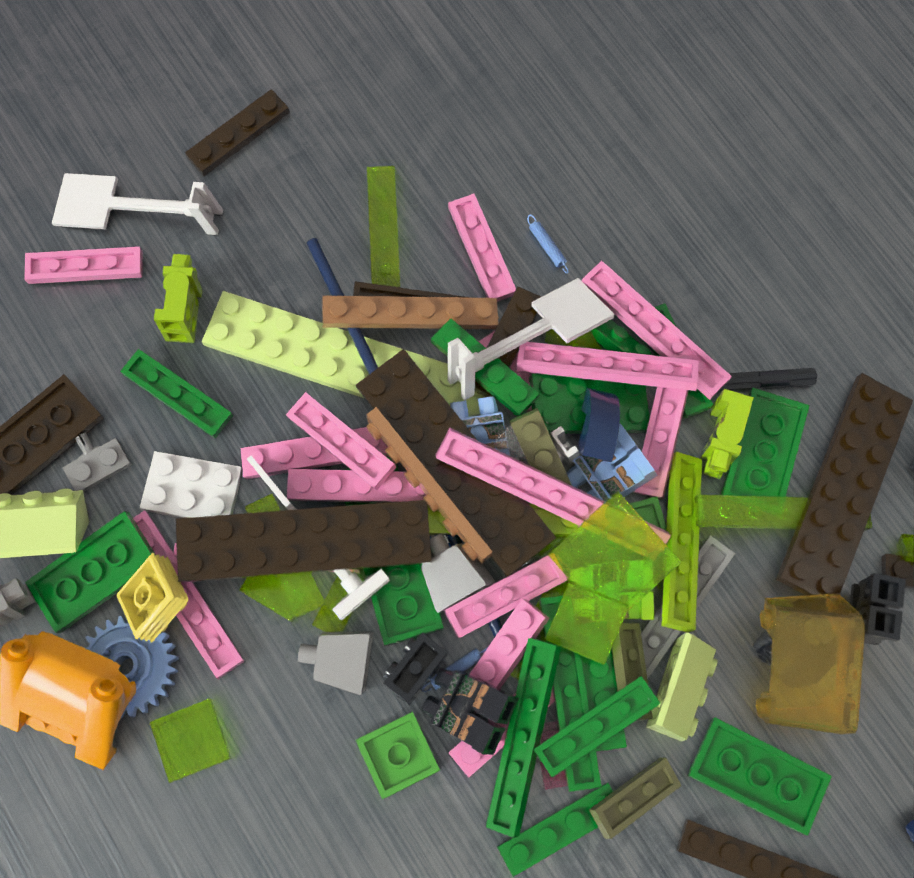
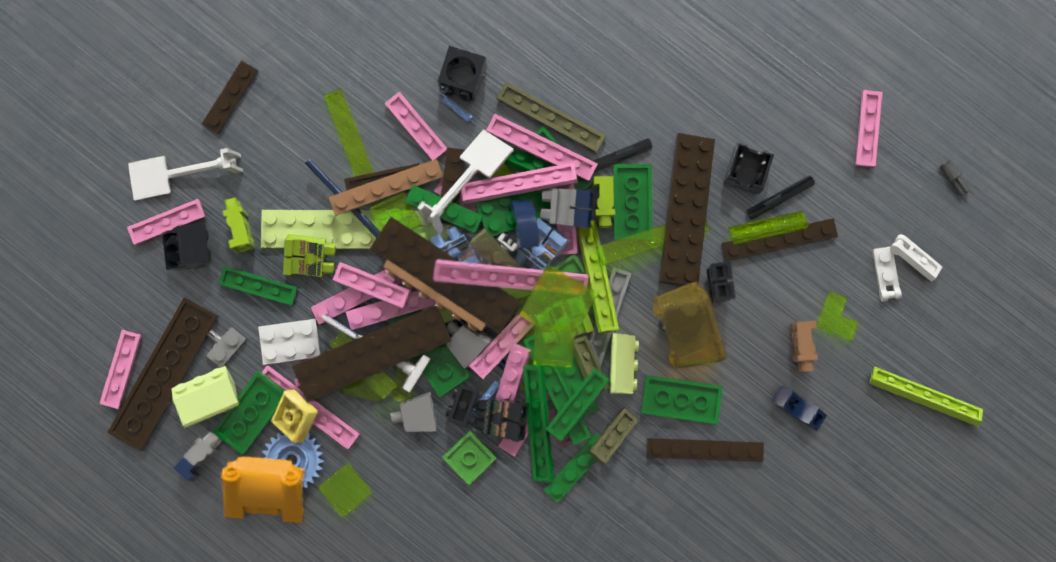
camera: 15 degrees left, 10 degrees up
none -> black piece [162,224,211,270]
none -> lime hips [283,234,336,277]
none -> clear neon green plate [370,191,421,230]
none -> black brick [437,46,487,102]
none -> olive plate [497,82,606,153]
none -> light grey hips [540,188,594,228]

